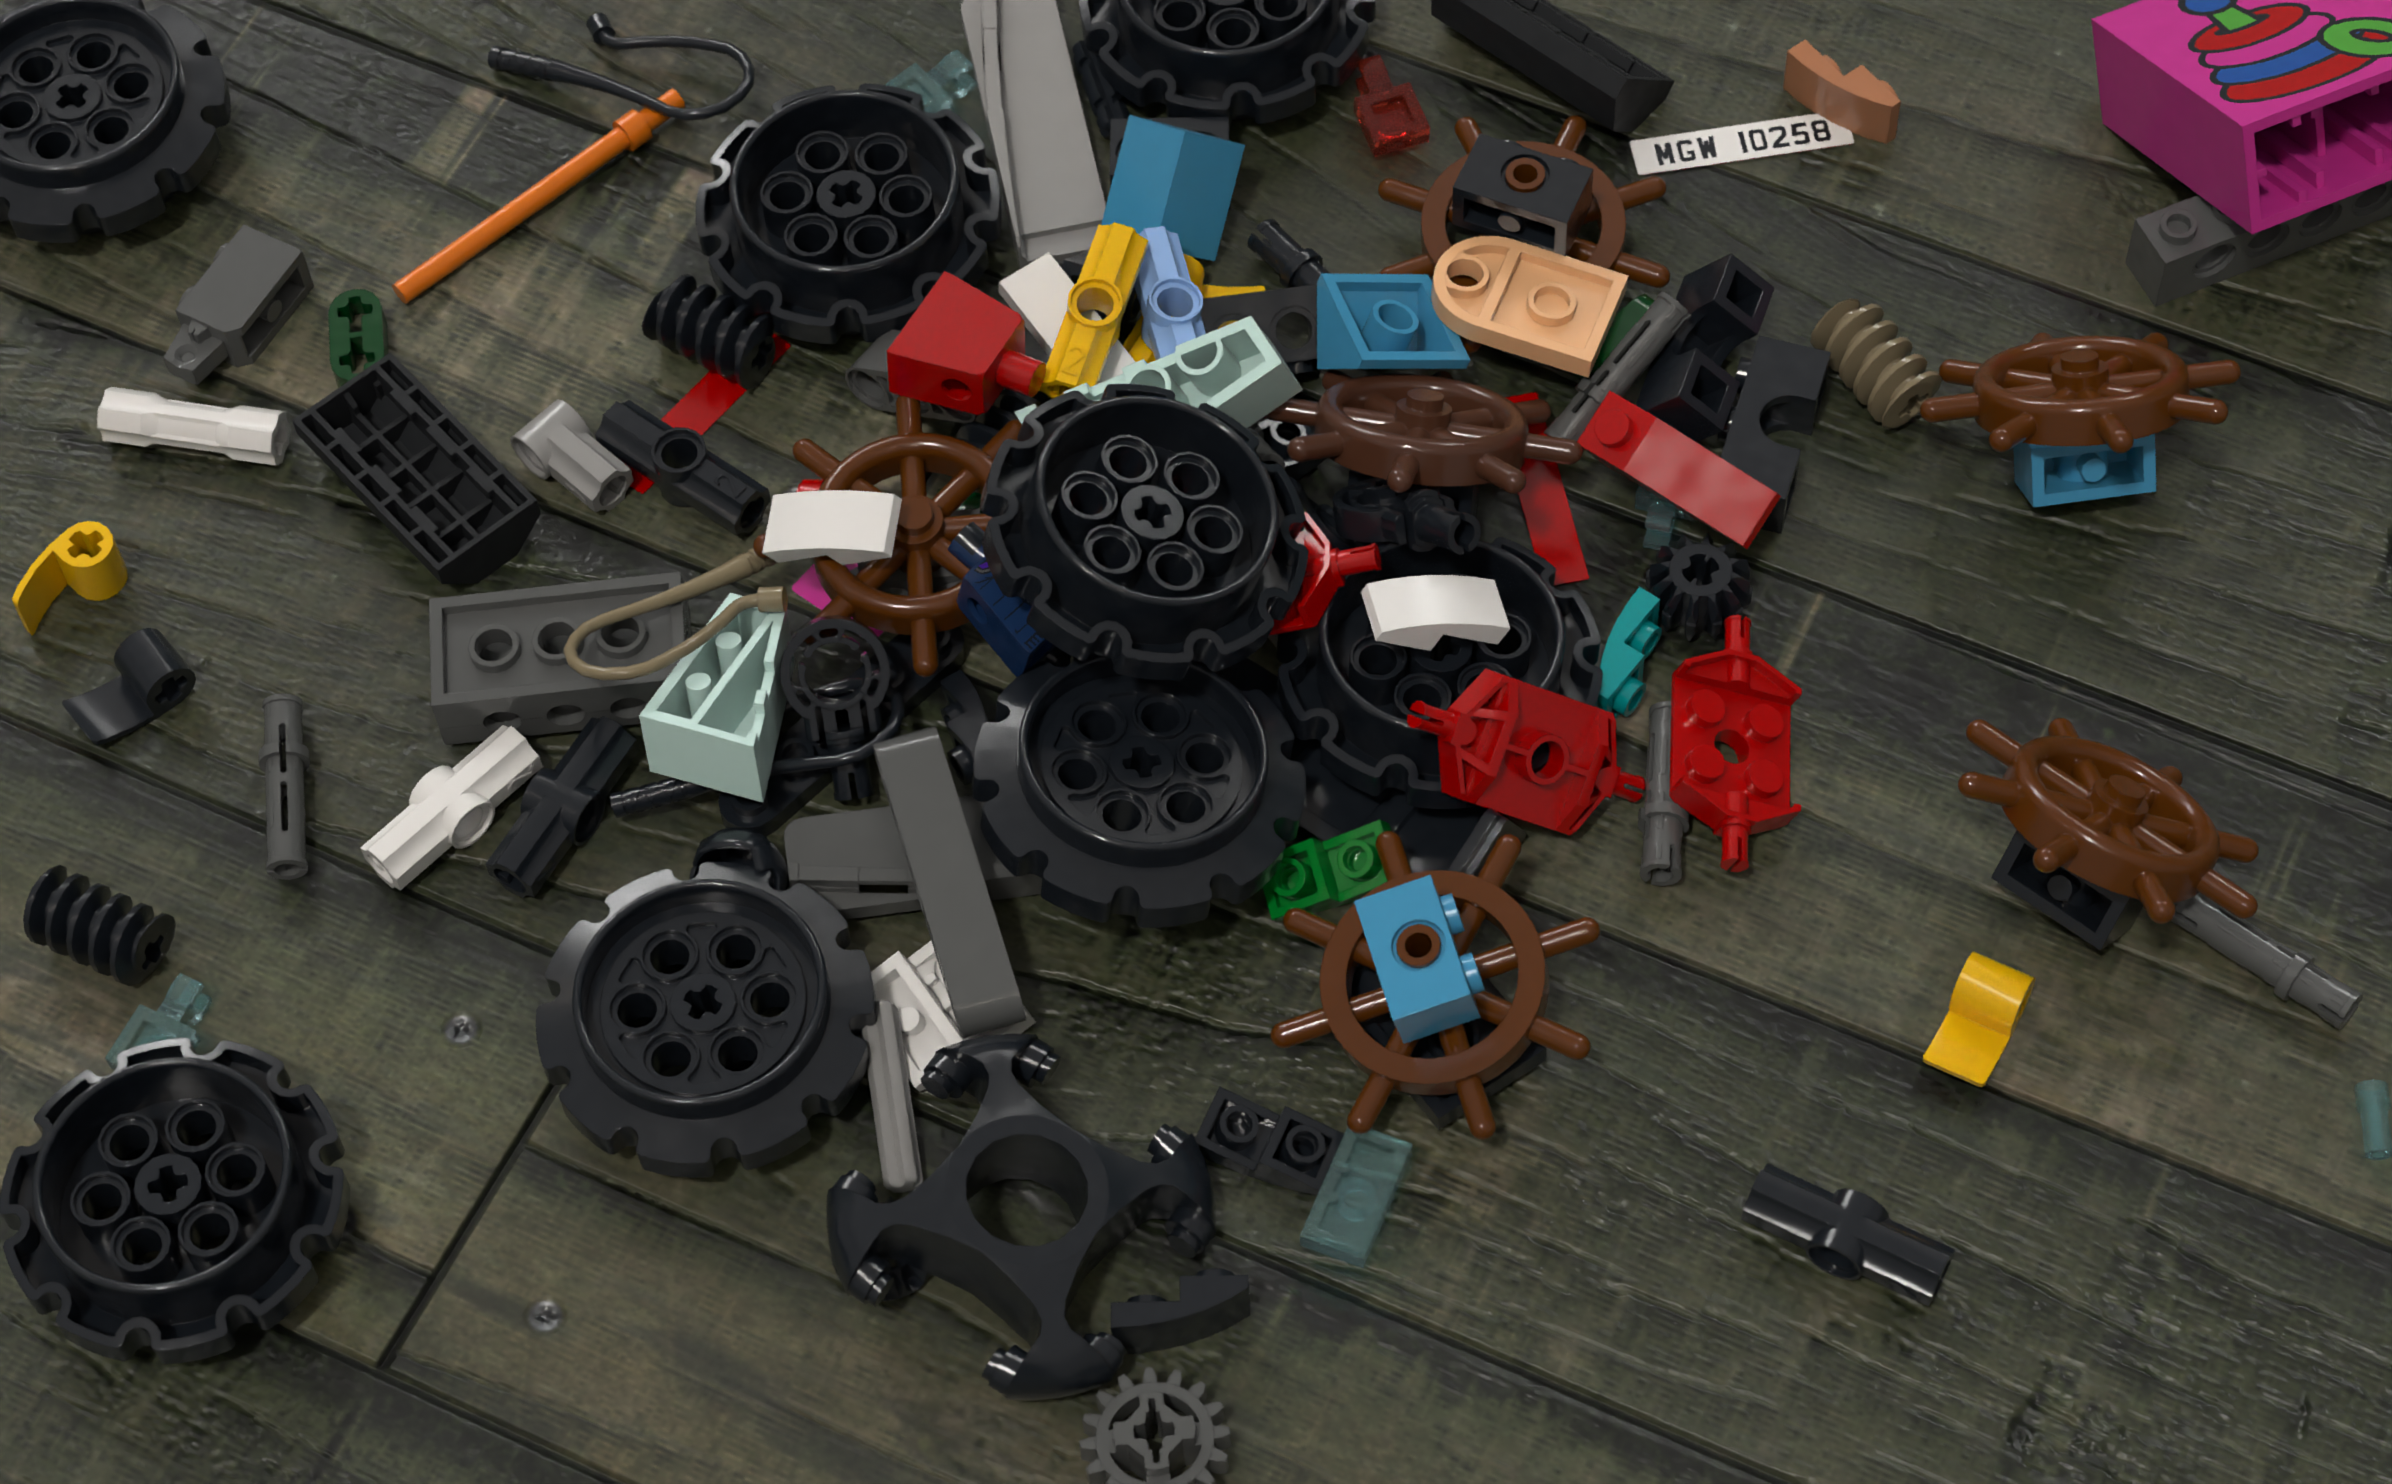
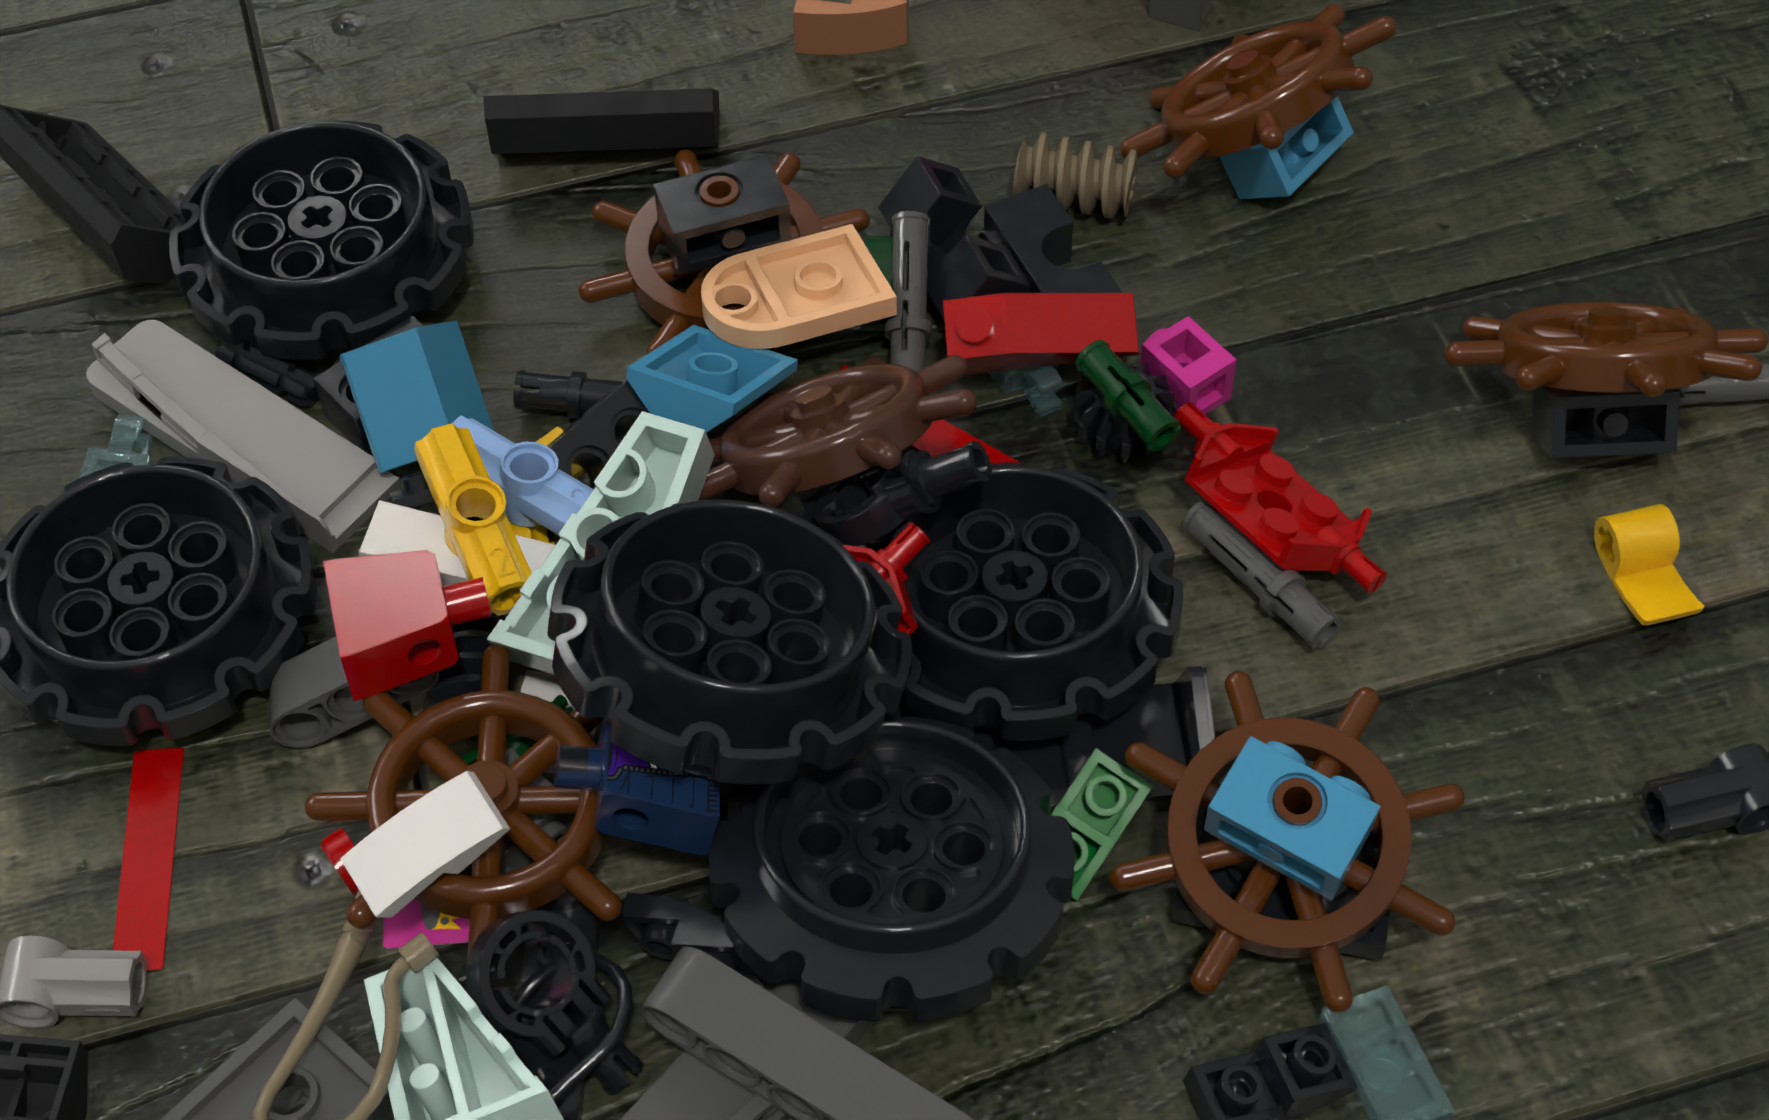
camera: 45 degrees left, 5 degrees down
black piece [595,400,771,536] -> none
black piece [642,274,776,390] -> none
clear red plate [1354,55,1430,157] -> none
white slope [1361,575,1510,651] -> none
red plate [1407,668,1645,835] -> none
teal slope [1597,587,1662,719] -> none
white sticker [1630,113,1854,175] -> none
none -> dark green pin [1075,340,1181,452]
none -> dark pink brick [1140,316,1237,415]

